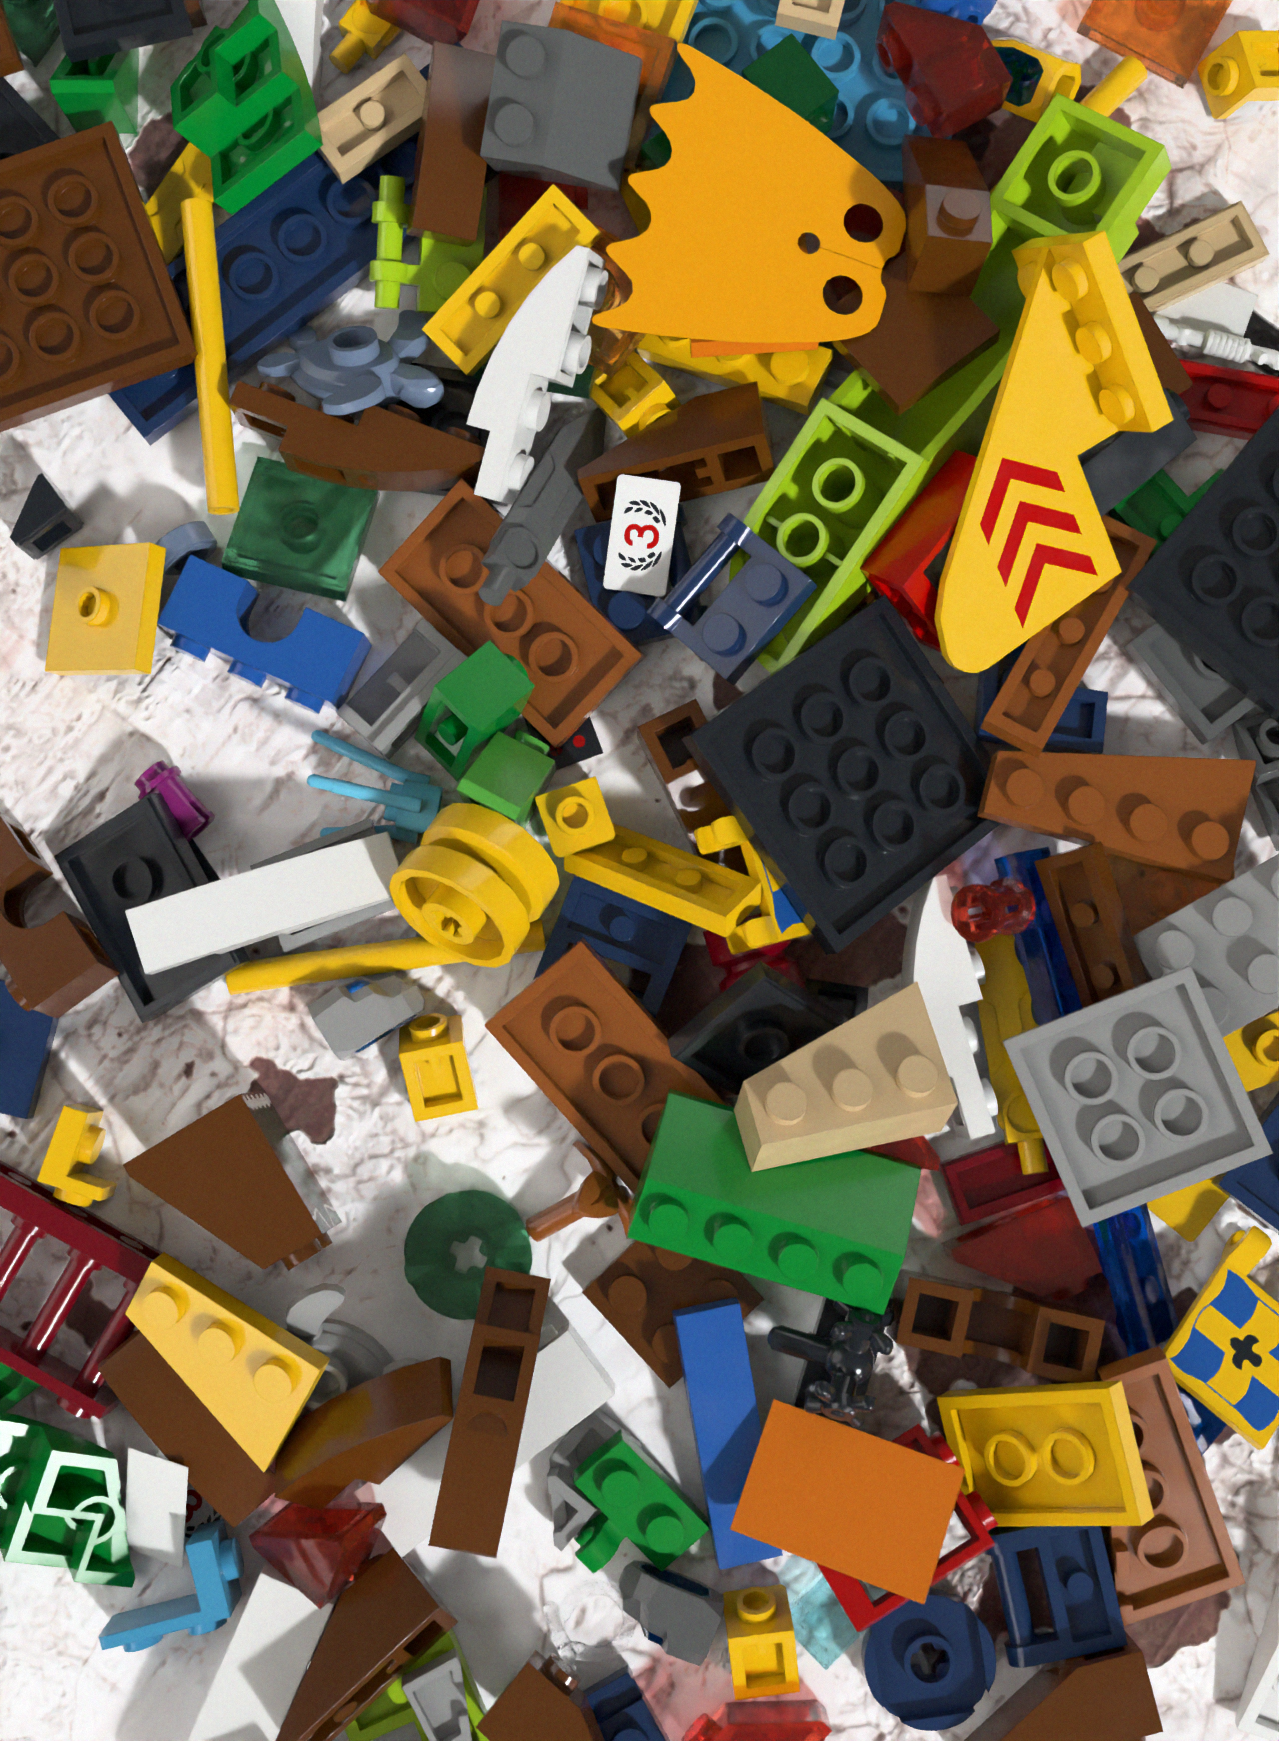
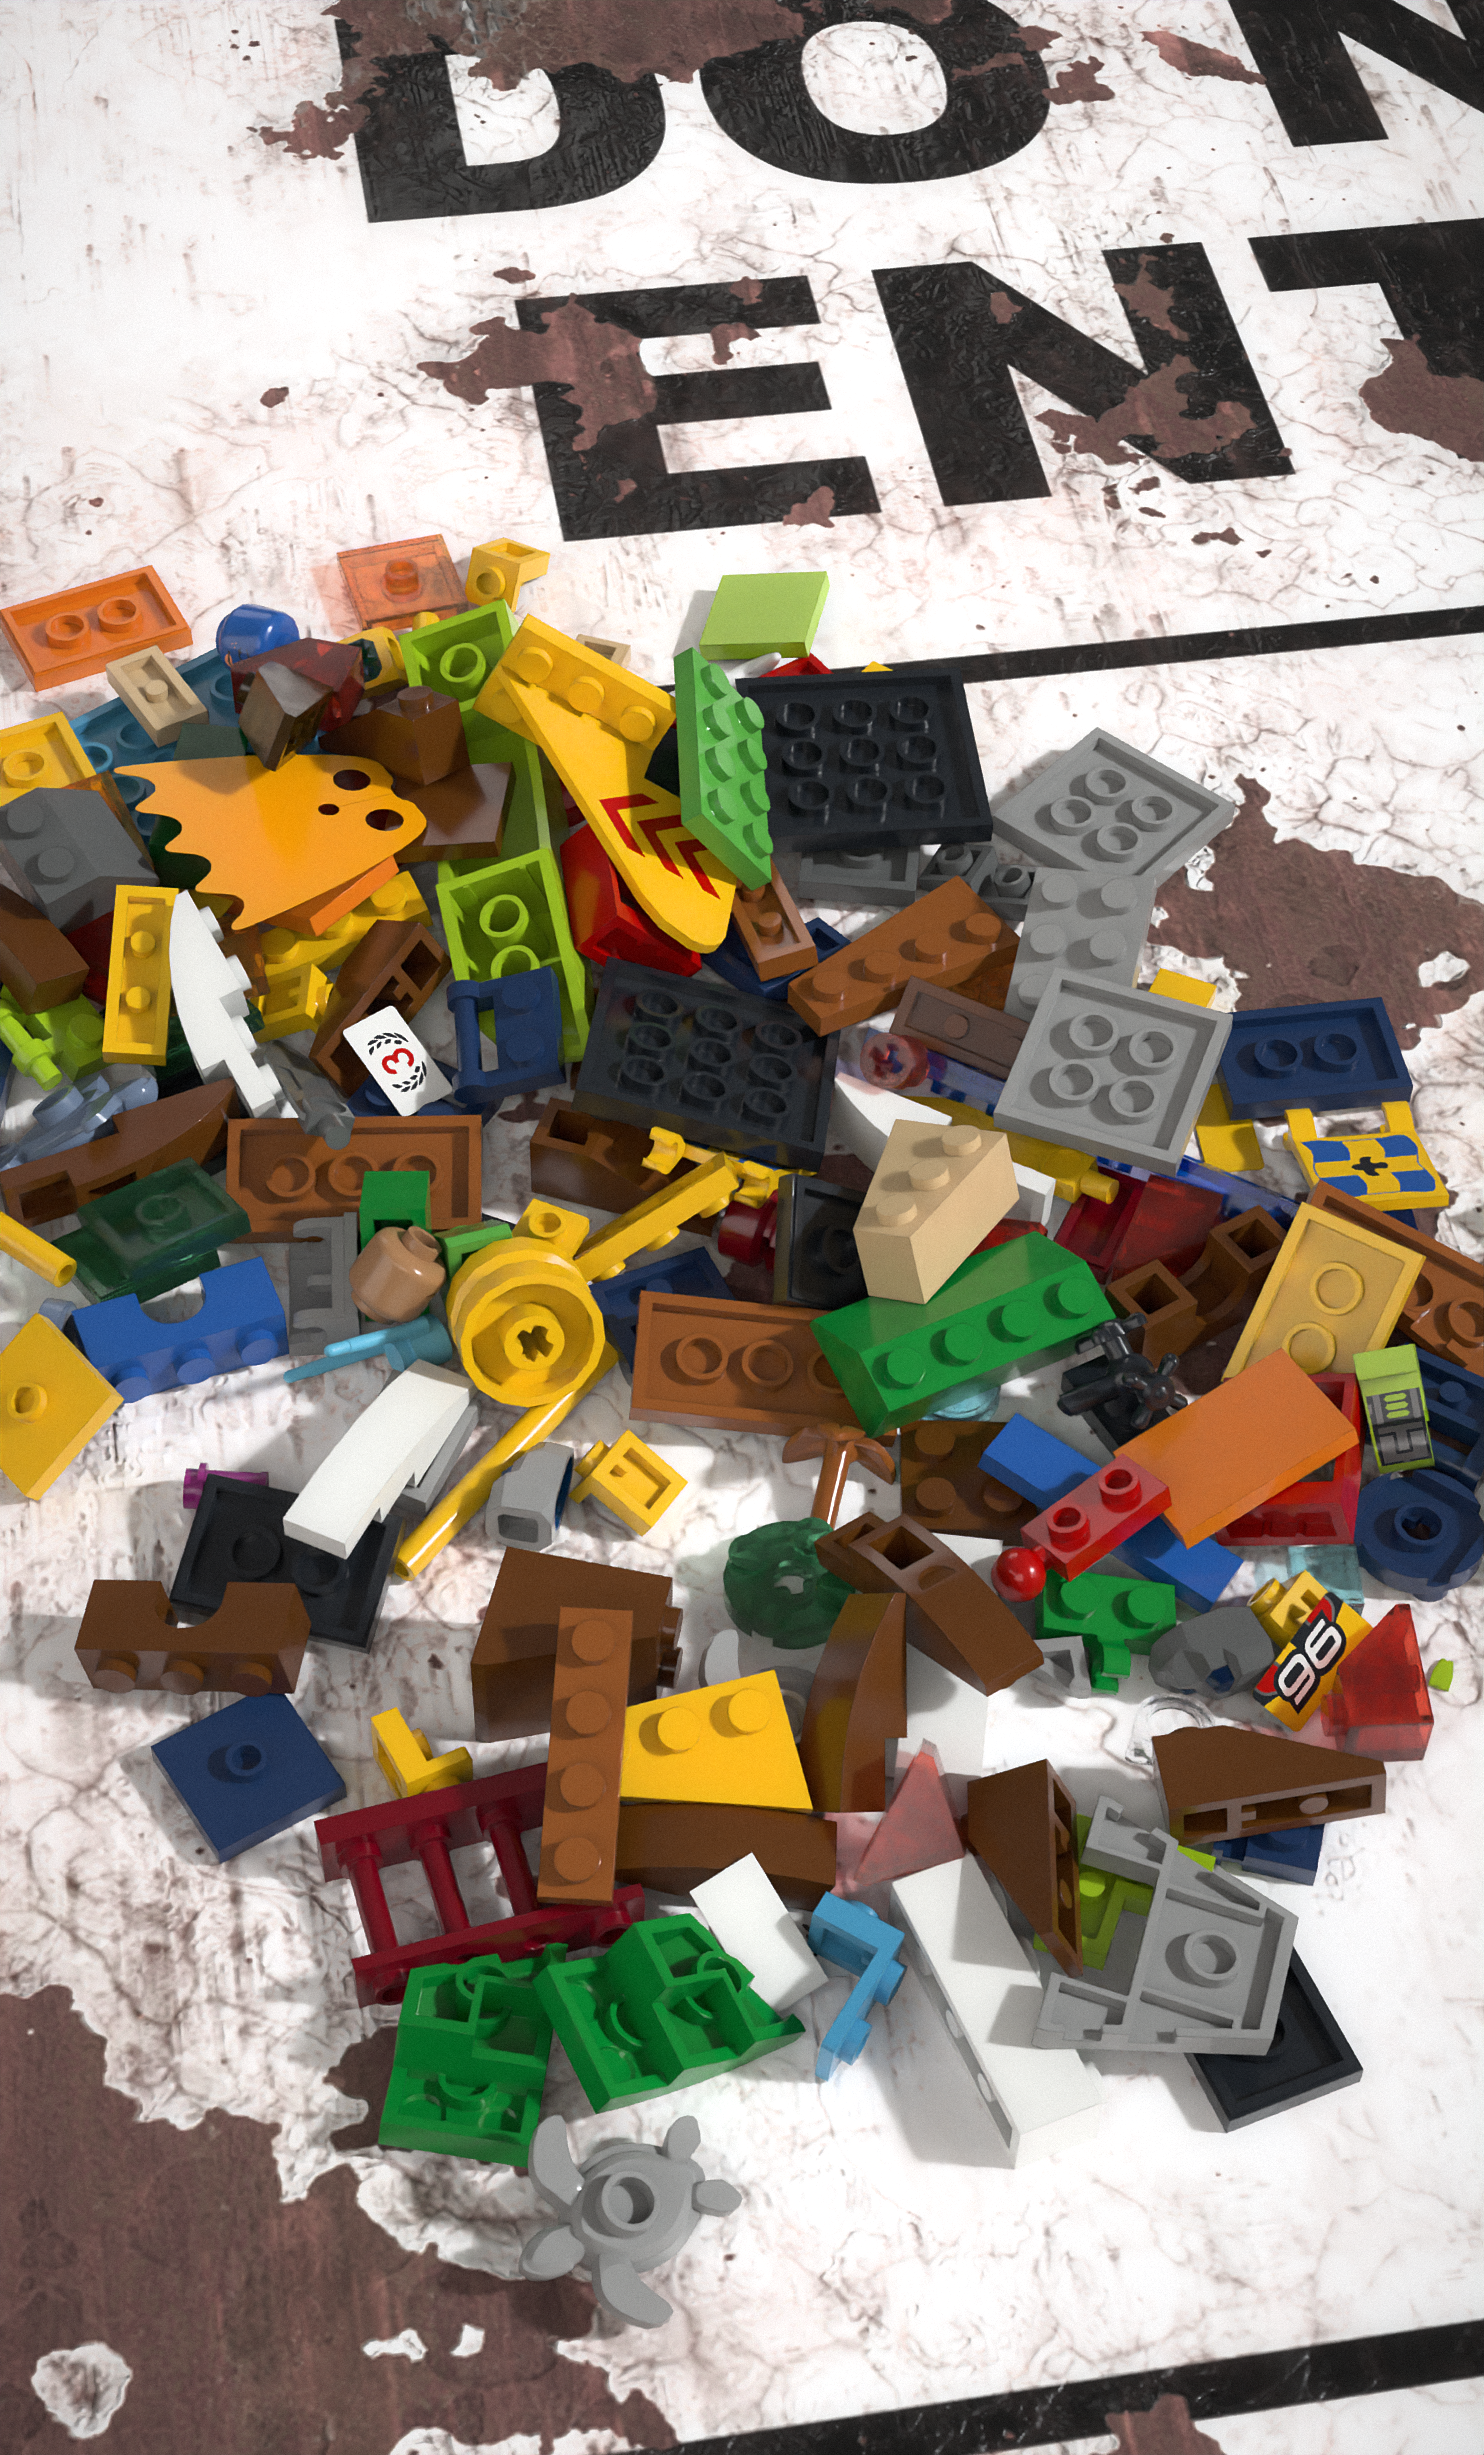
camera: 45 degrees left, 35 degrees down
none -> clear green plate [76,1157,252,1285]
none -> dark brown slope [236,660,334,772]
none -> medium nougat head [349,1226,447,1325]
none -> dark orange plate [537,1606,634,1907]
none -> bright green plate [673,647,773,891]
none -> red plate [991,1453,1172,1603]
none -> sticker [1252,1592,1373,1732]
none -> leg [1352,1343,1435,1475]

